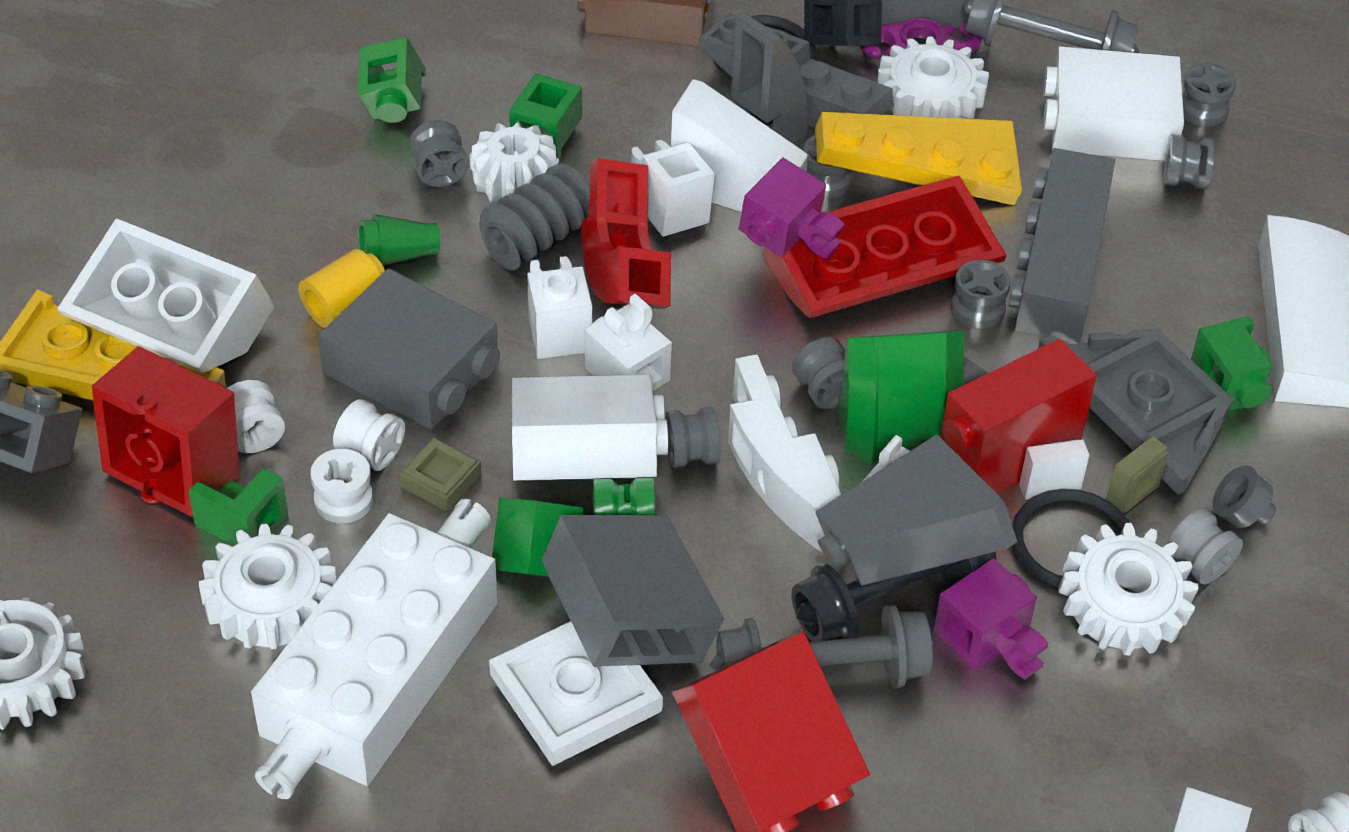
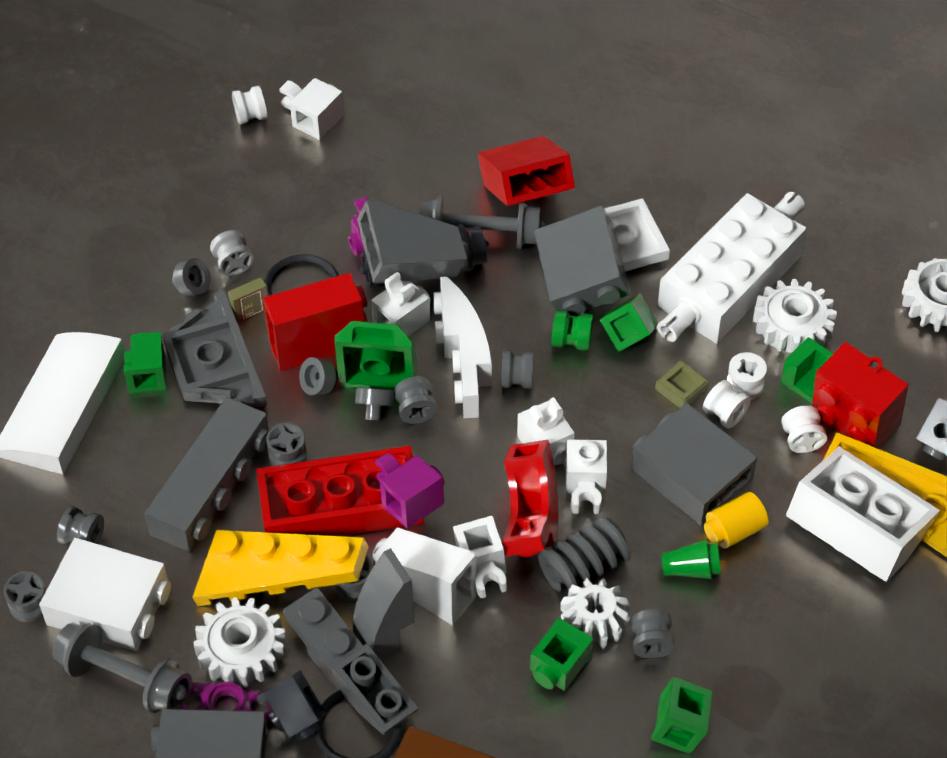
camera: 165 degrees left, 5 degrees up
white brick [512,375,668,481] -> none
white gear [1059,523,1198,655] -> none

